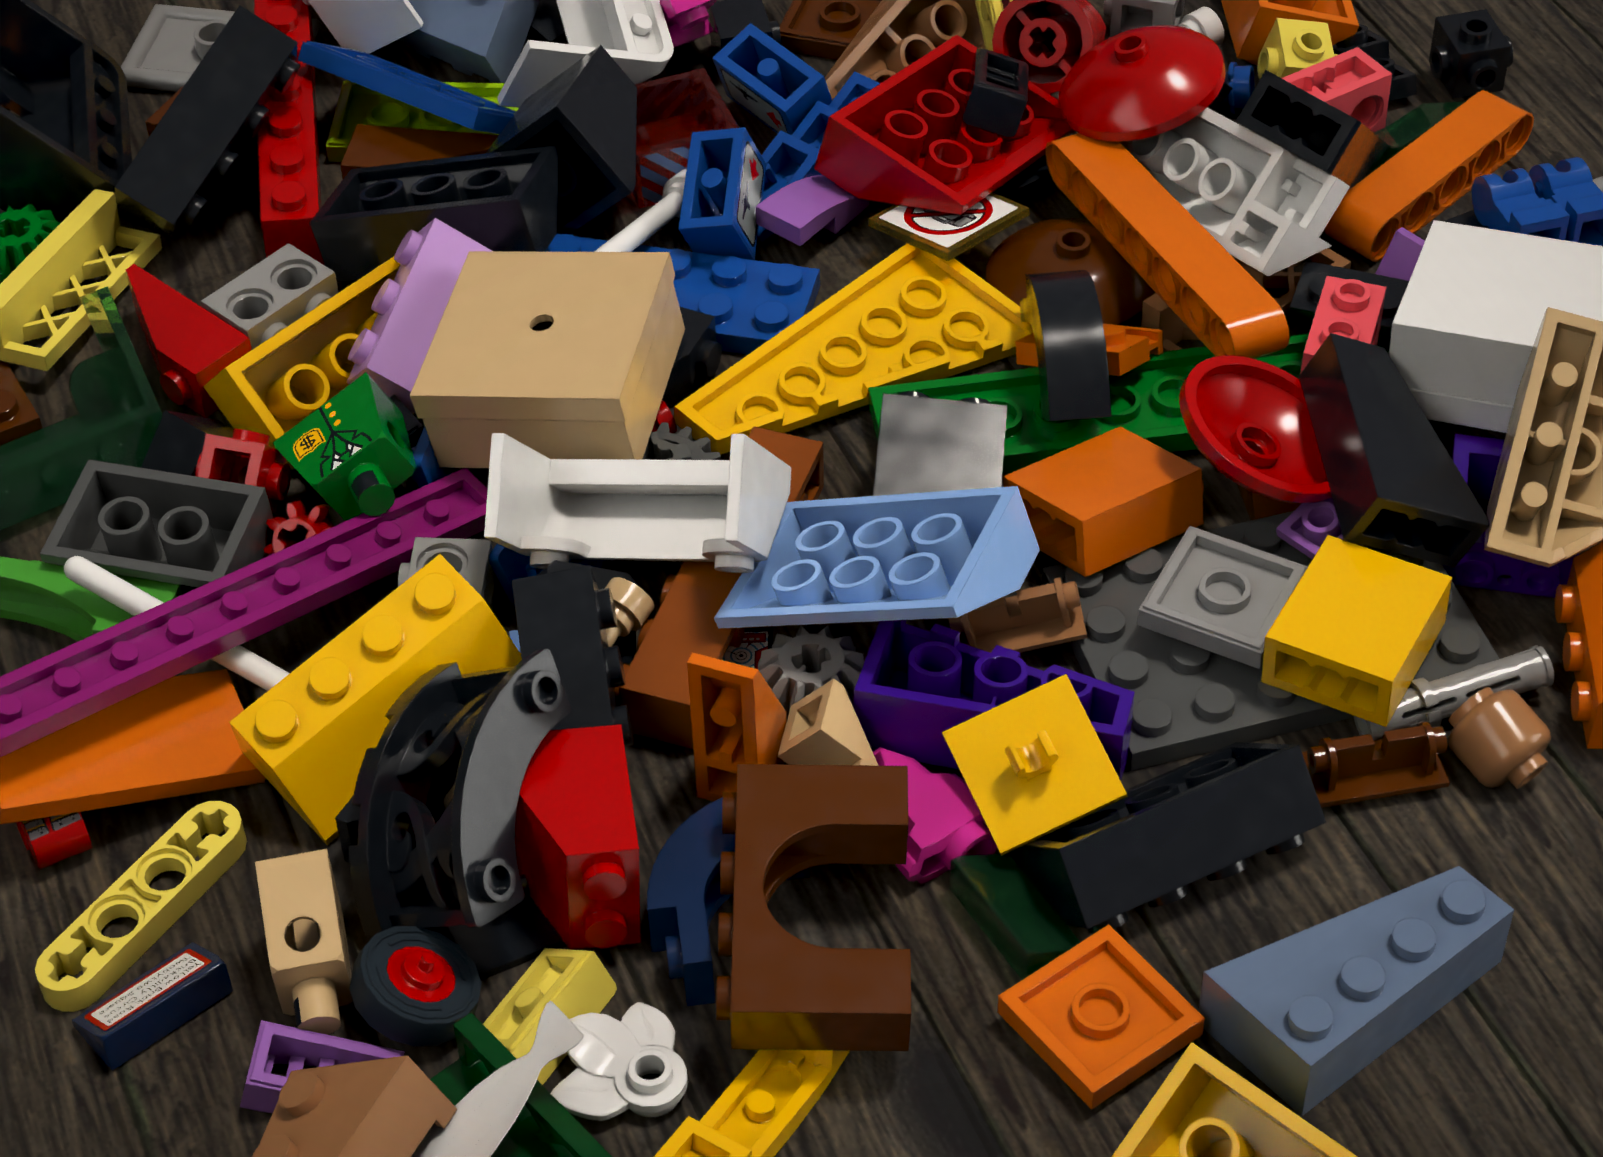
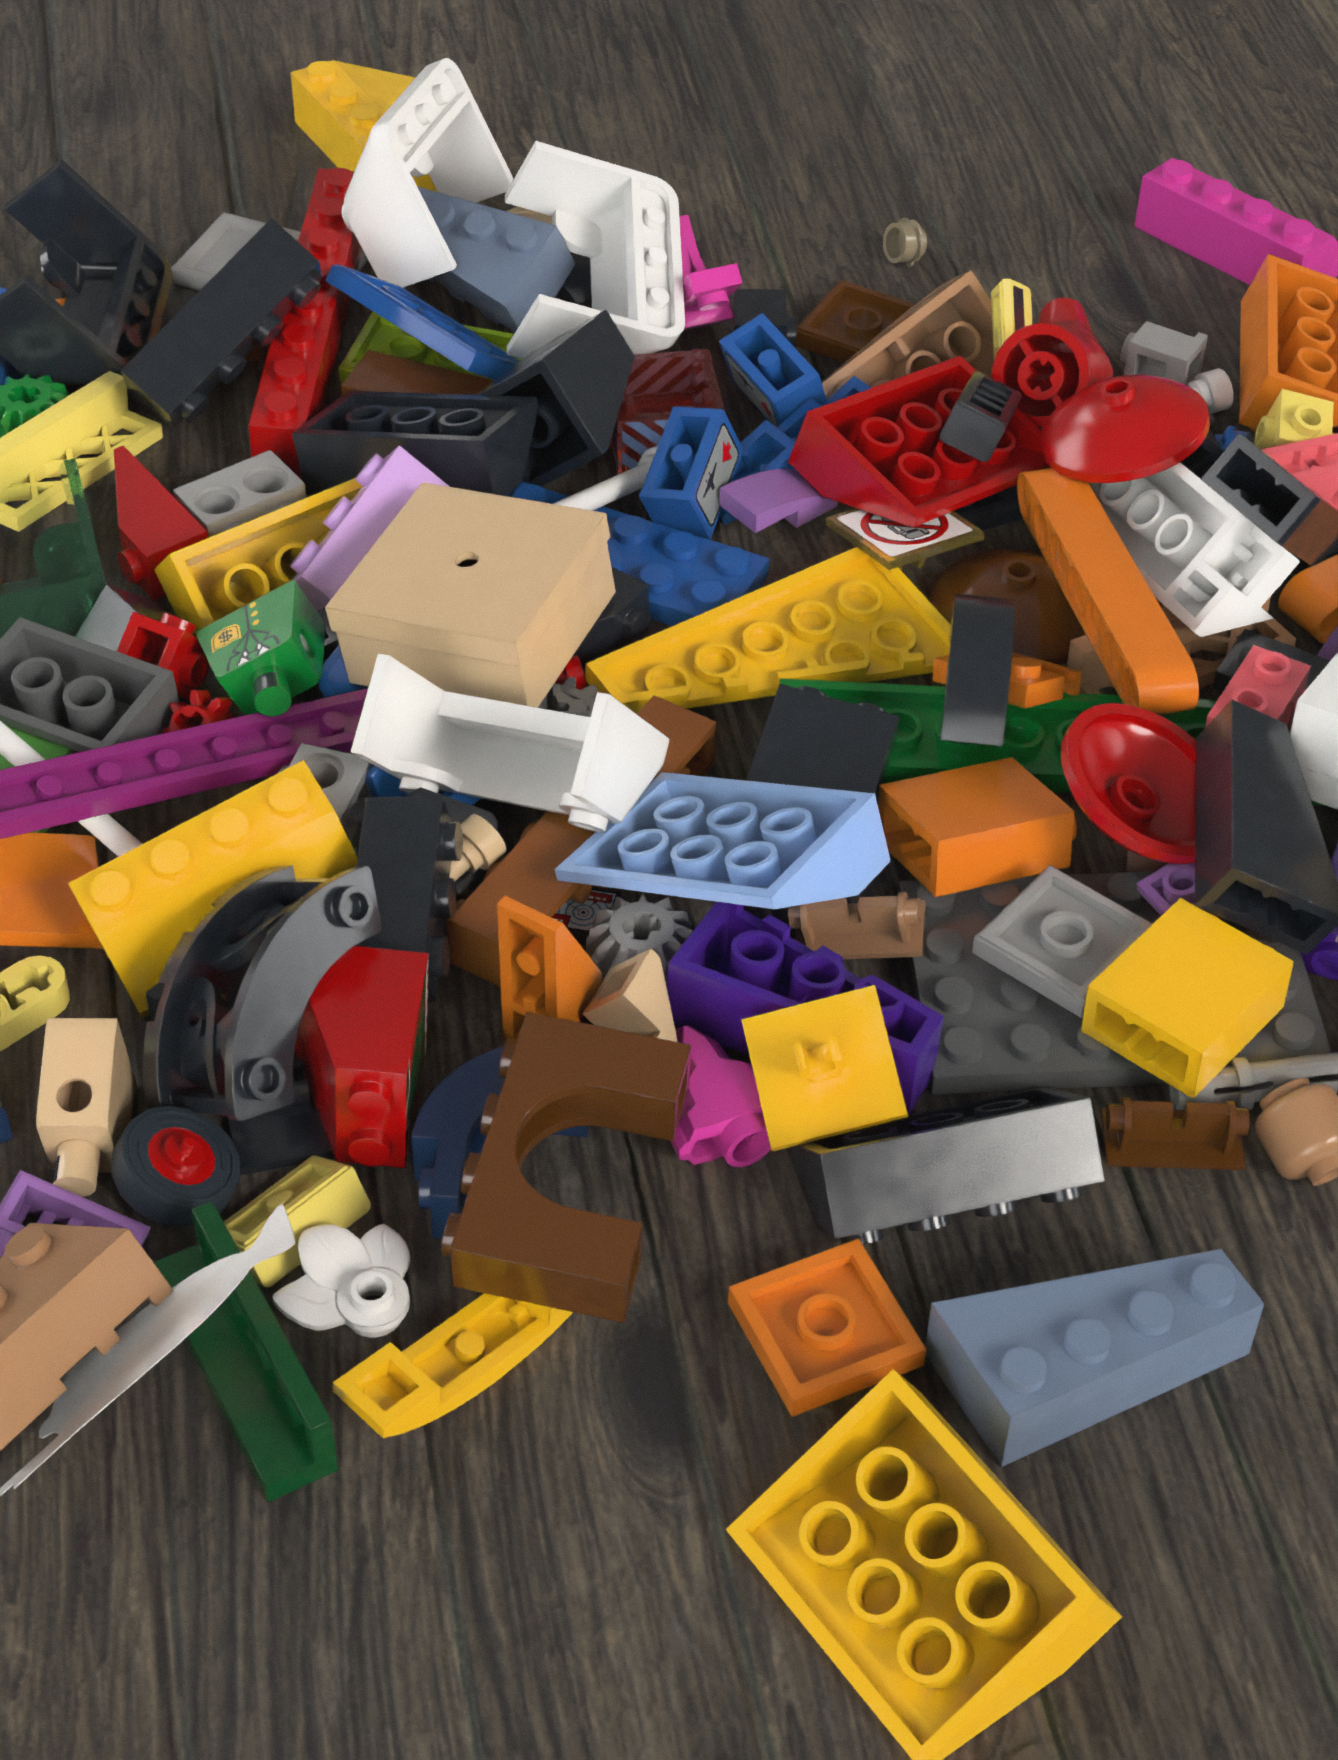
camera: 10 degrees right, 0 degrees up
clear green slope [949,853,1080,980] -> none

